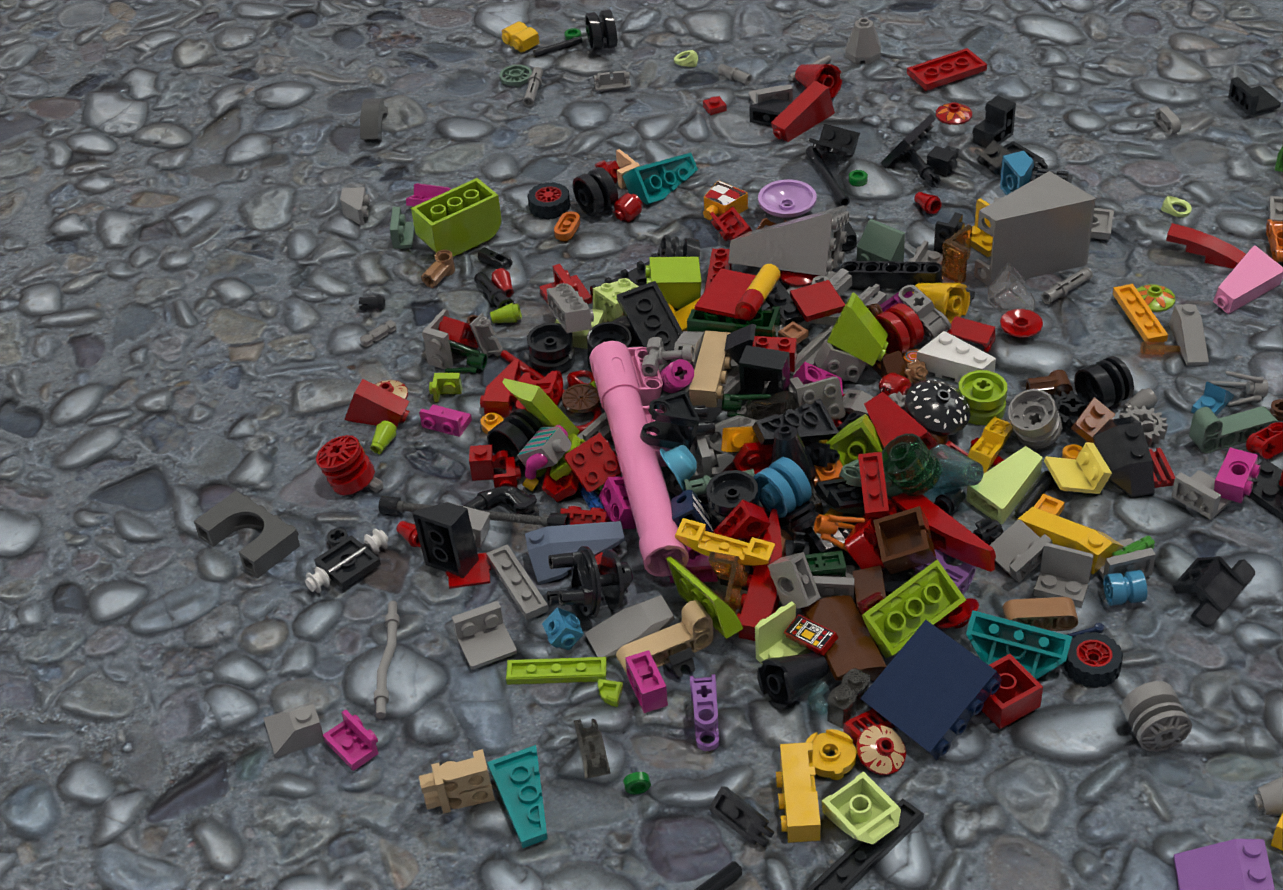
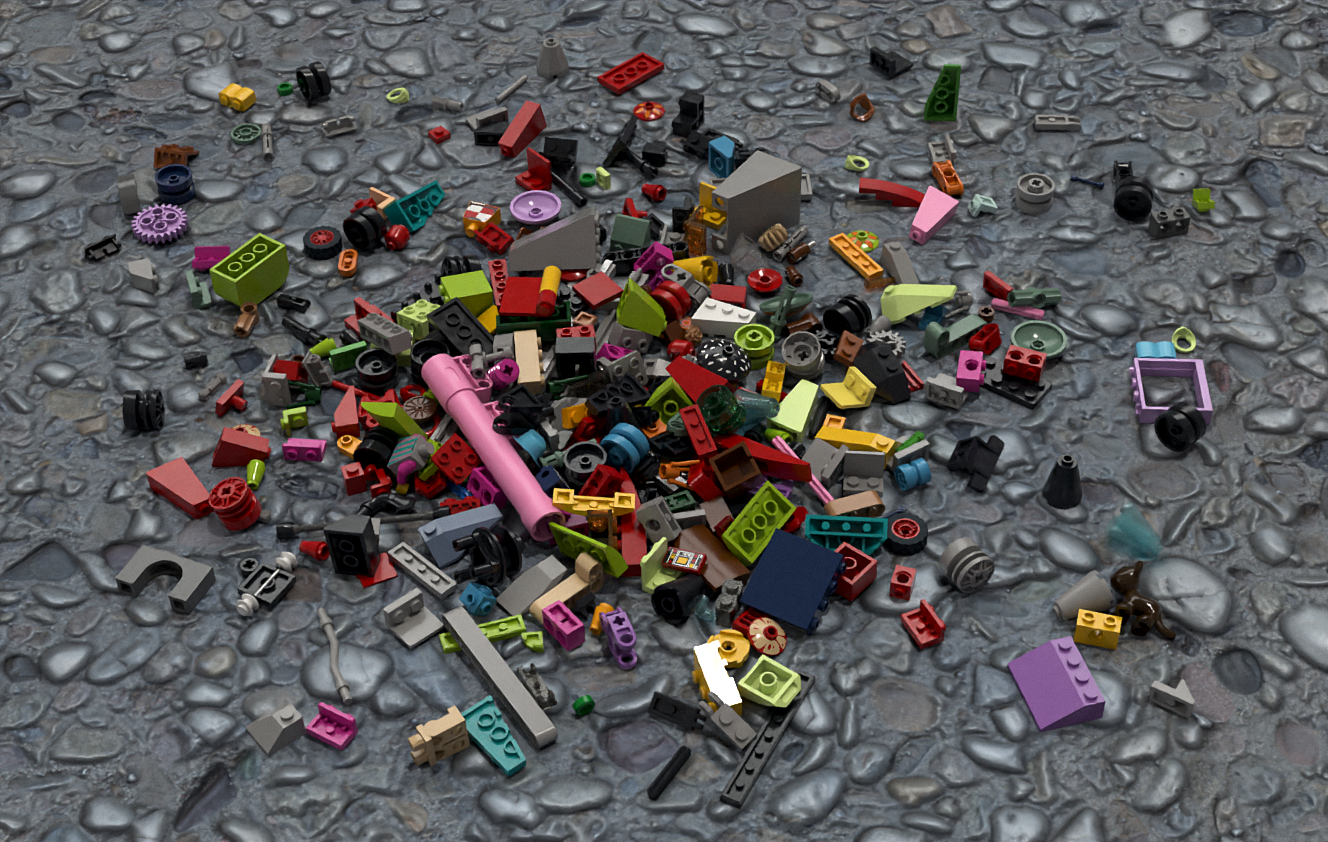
camera: 20 degrees left, 0 degrees up
red cone [491,268,514,297] -> none
black bar [533,36,583,57] -> none
black slope [724,324,756,365] -> none
red cone [795,64,842,98] -> none
light orange tile [1062,444,1083,459] -> none
none -> black hinge [84,234,122,262]
none -> black wheel [122,389,165,430]
none -> lavender gear [131,204,188,244]
none -> slope [146,457,215,519]
none -> dark orange bracket [153,144,199,168]
none -> dark blue wheel [155,164,196,205]
none -> red tile [215,379,248,417]
none -> bright green bracket [329,341,368,372]
none -> black cone [339,328,363,346]
none -> light grey beam [442,606,558,749]
none -> red bracket [515,148,552,191]
none -> light orange cone [589,603,615,635]
none -> yellowish green tile [596,167,611,190]
none -> red tile [622,198,647,219]
none -> dark pink brick [634,241,674,283]
none -> black bracket [641,213,666,239]
none -> light grey hinge [698,691,757,750]
none -> black cone [718,262,735,286]
none -> tan gear [758,224,789,252]
none -> sand green dish [759,293,813,319]
none -> lime cone [764,428,793,444]
none -> sand green pin [769,285,796,340]
none -> bright pink axle [772,436,835,505]
none -> reddish brown pin [785,266,803,286]
none -> reddish brown piece [786,240,816,263]
none -> dark orange piece [849,92,875,122]
none -> yellowish green wedge [880,284,957,325]
none -> red brick [889,565,917,601]
none -> red bracket [900,599,946,649]

